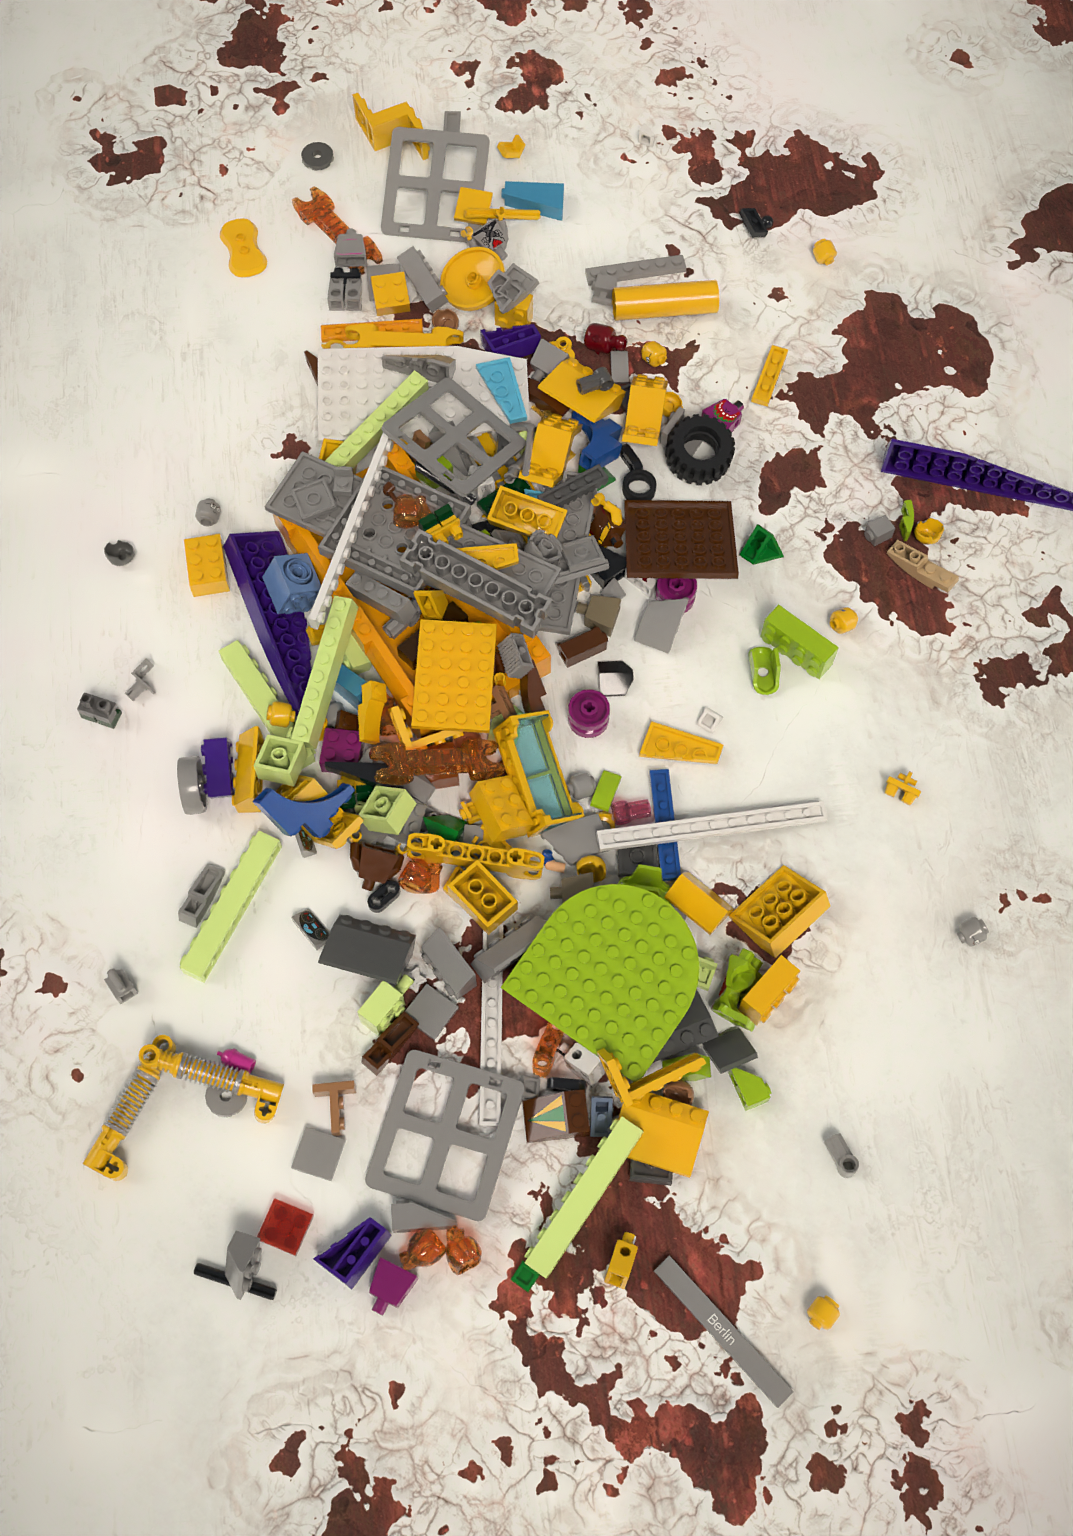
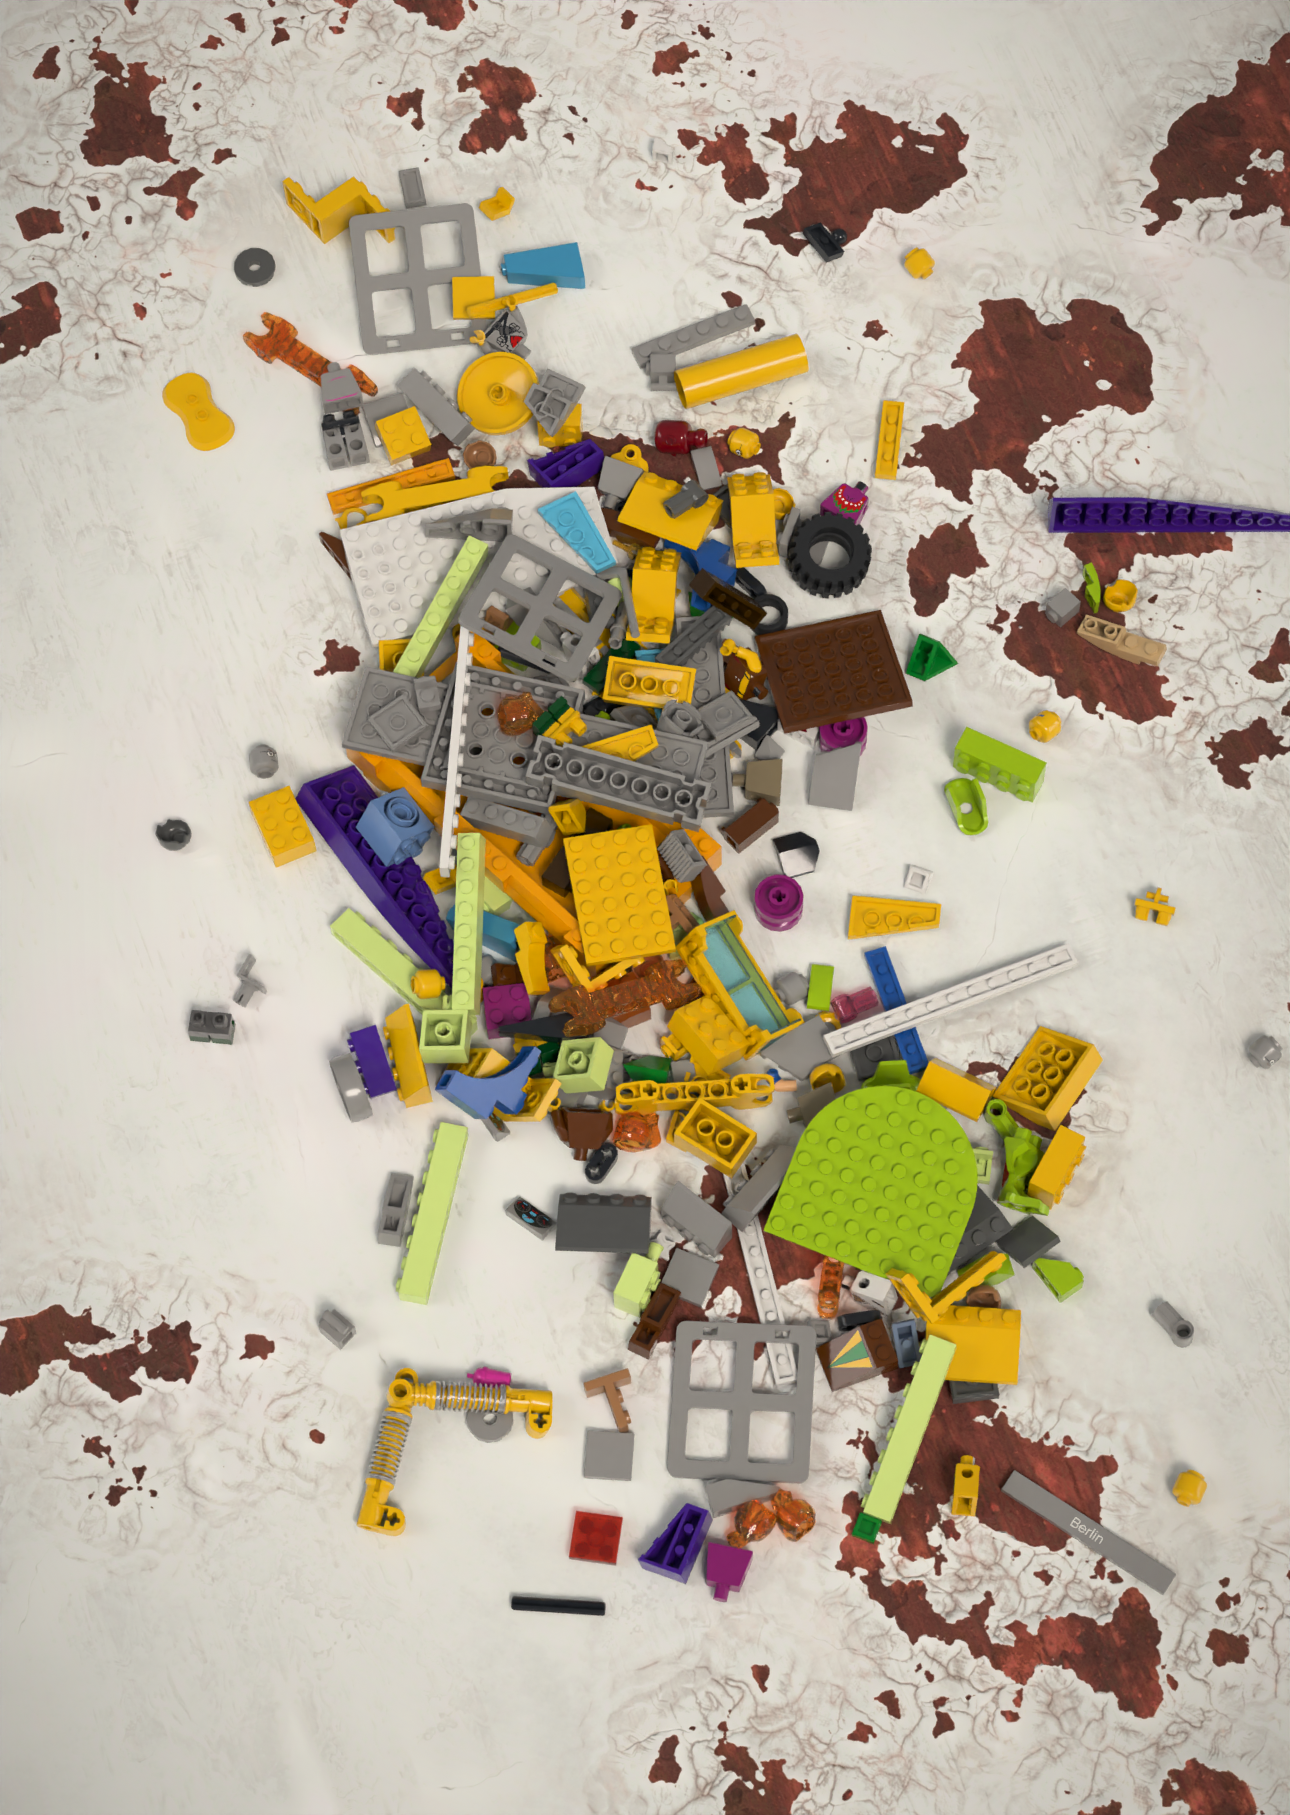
camera: 10 degrees left, 0 degrees up
light grey slope [225,1231,262,1300] -> none
reddish brown hand [383,481,401,507] -> none
none -> dark brown brick [689,568,767,630]
none -> lime piece [984,1099,1019,1141]

